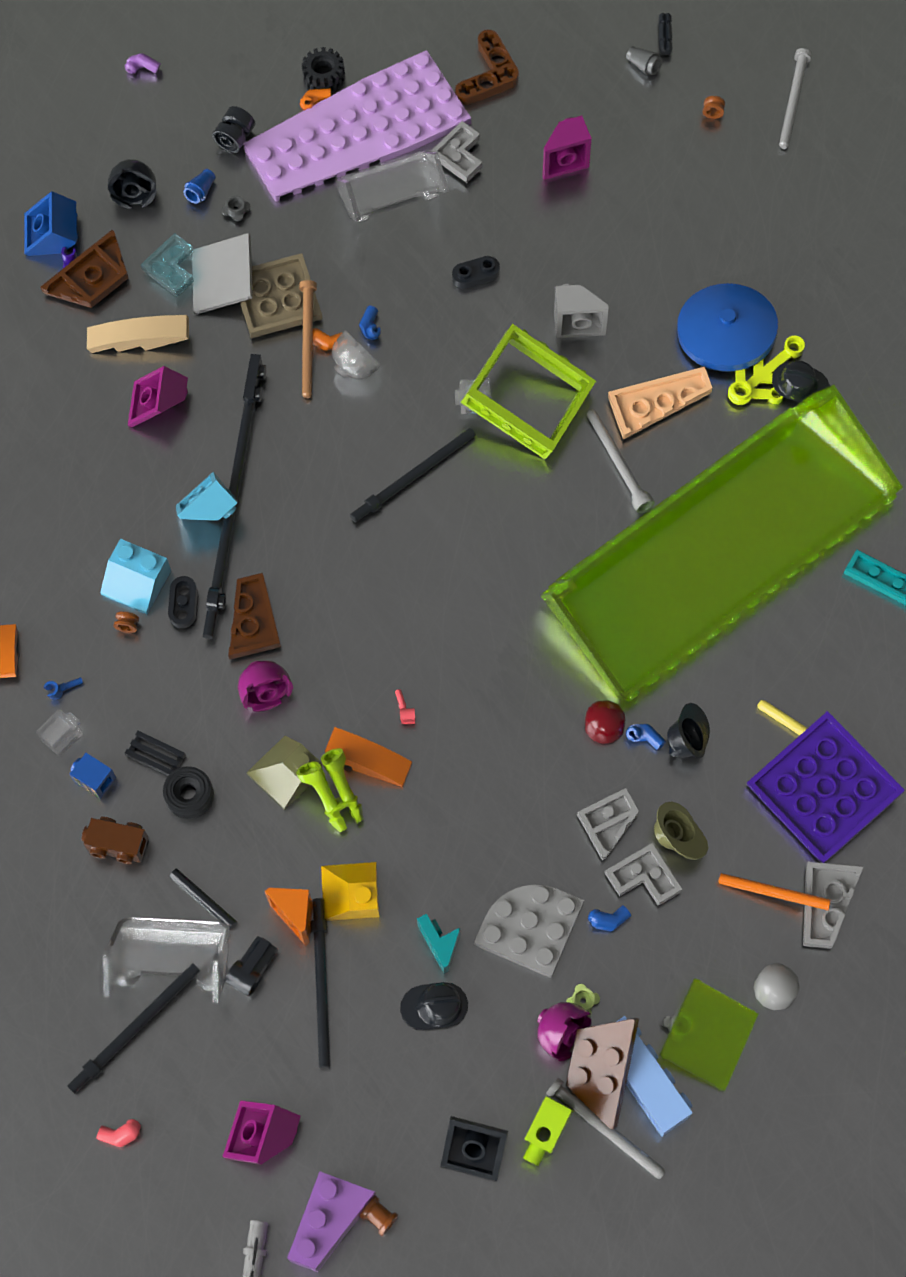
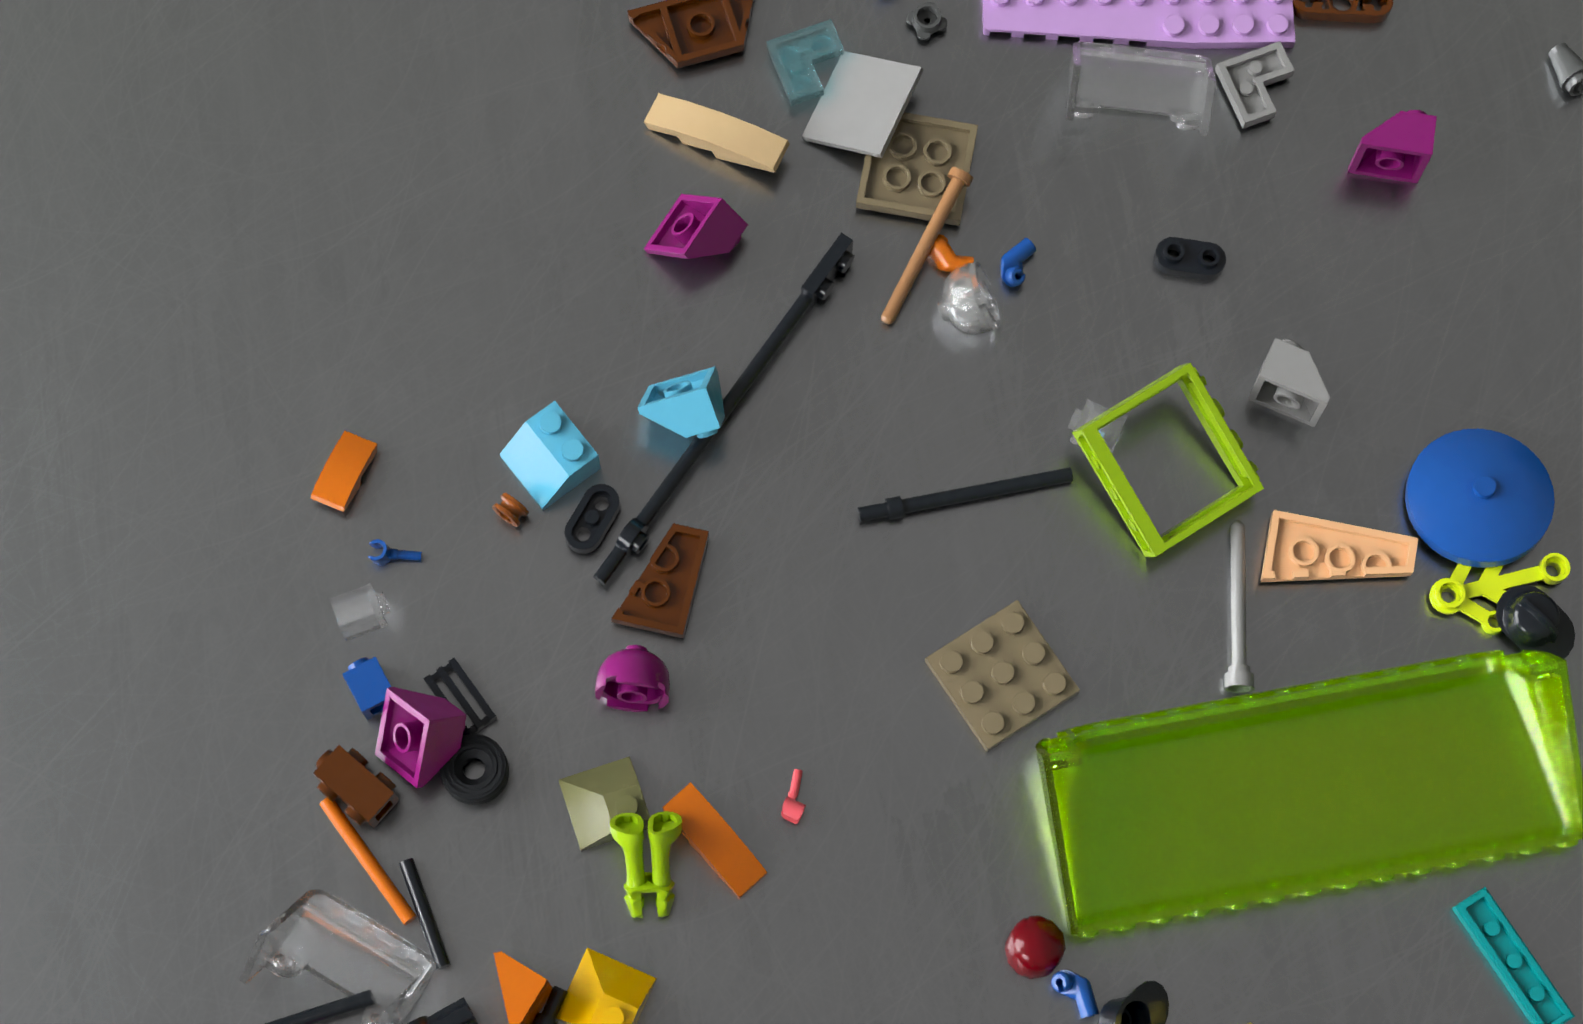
camera: 25 degrees right, 5 degrees up
none -> orange bar [319,798,417,925]
none -> magenta slope [375,687,466,788]
none -> dark tan plate [925,600,1080,752]

